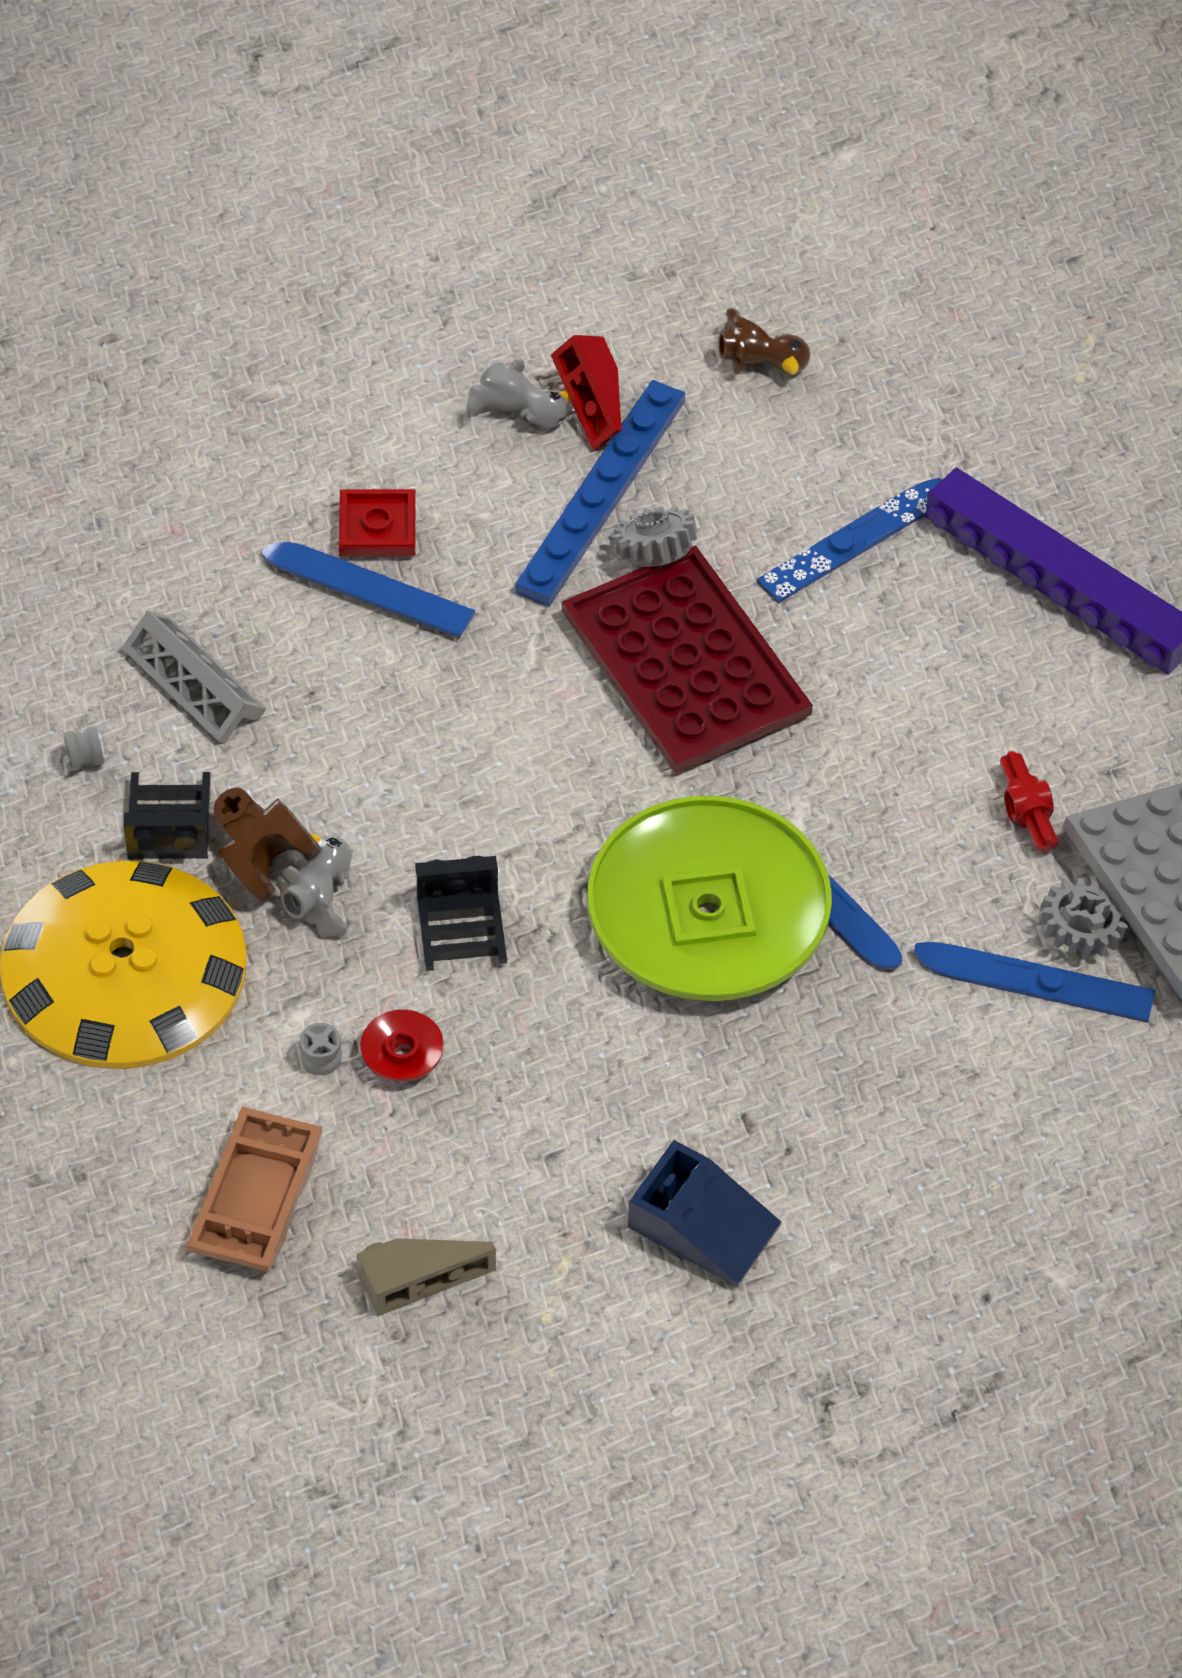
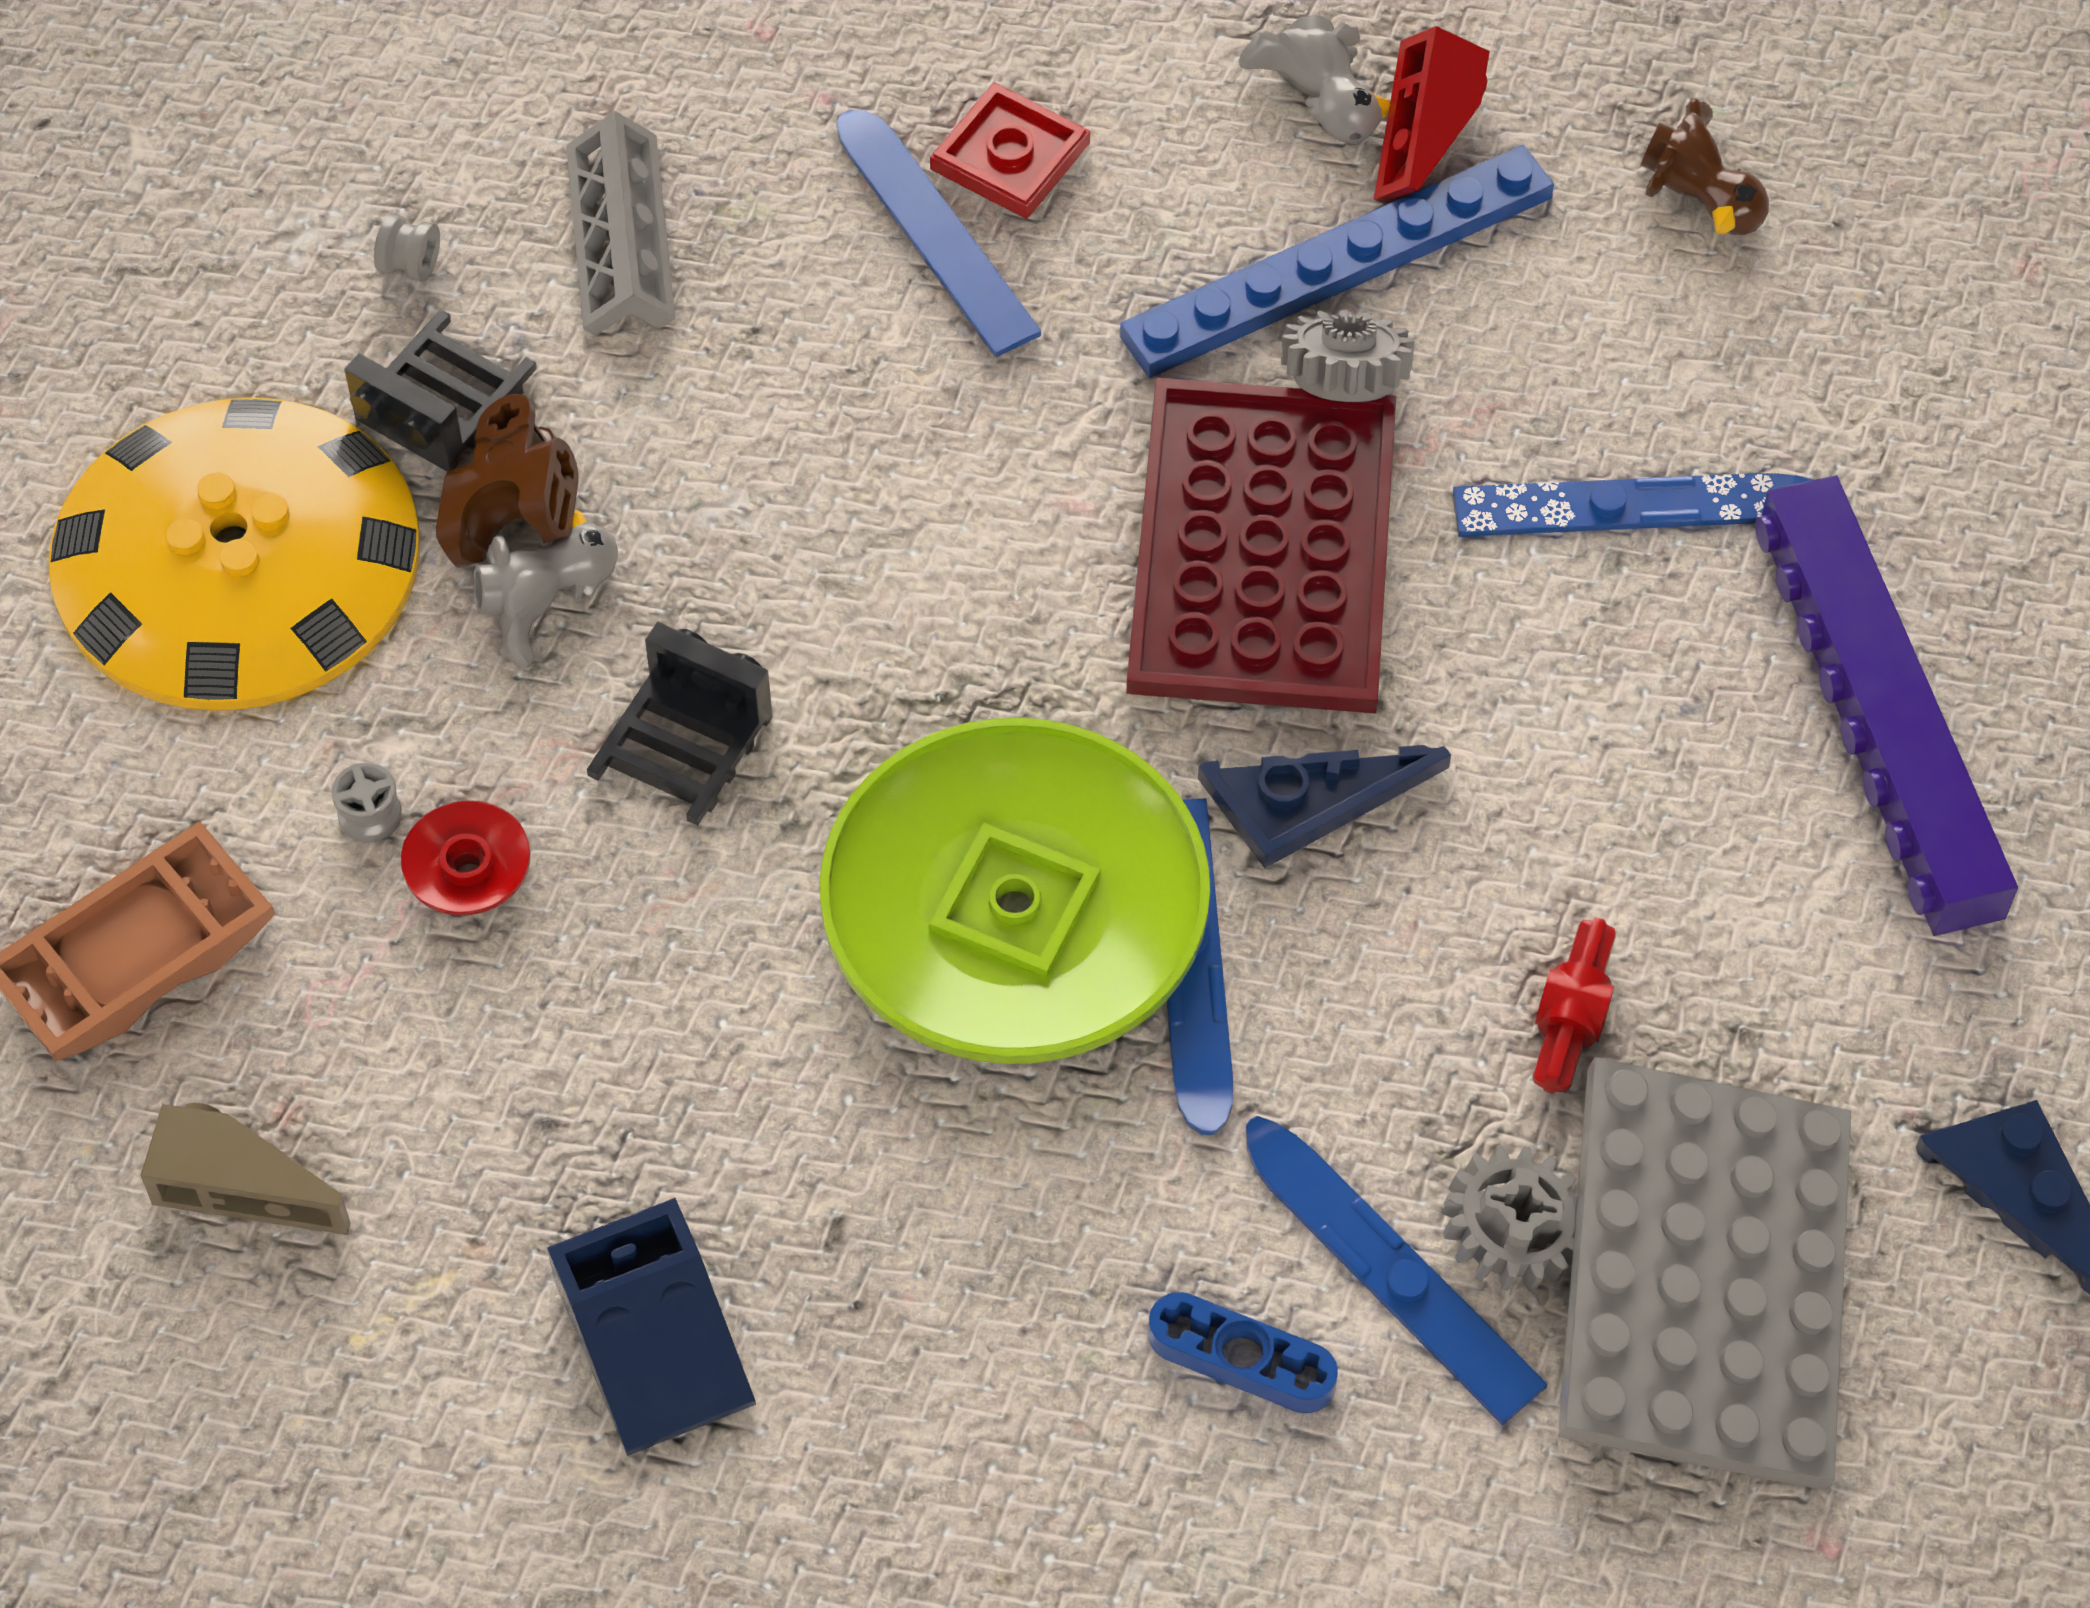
camera: 35 degrees right, 5 degrees up
none -> blue beam [1148,1292,1338,1413]
none -> dark blue wing [1198,745,1451,869]

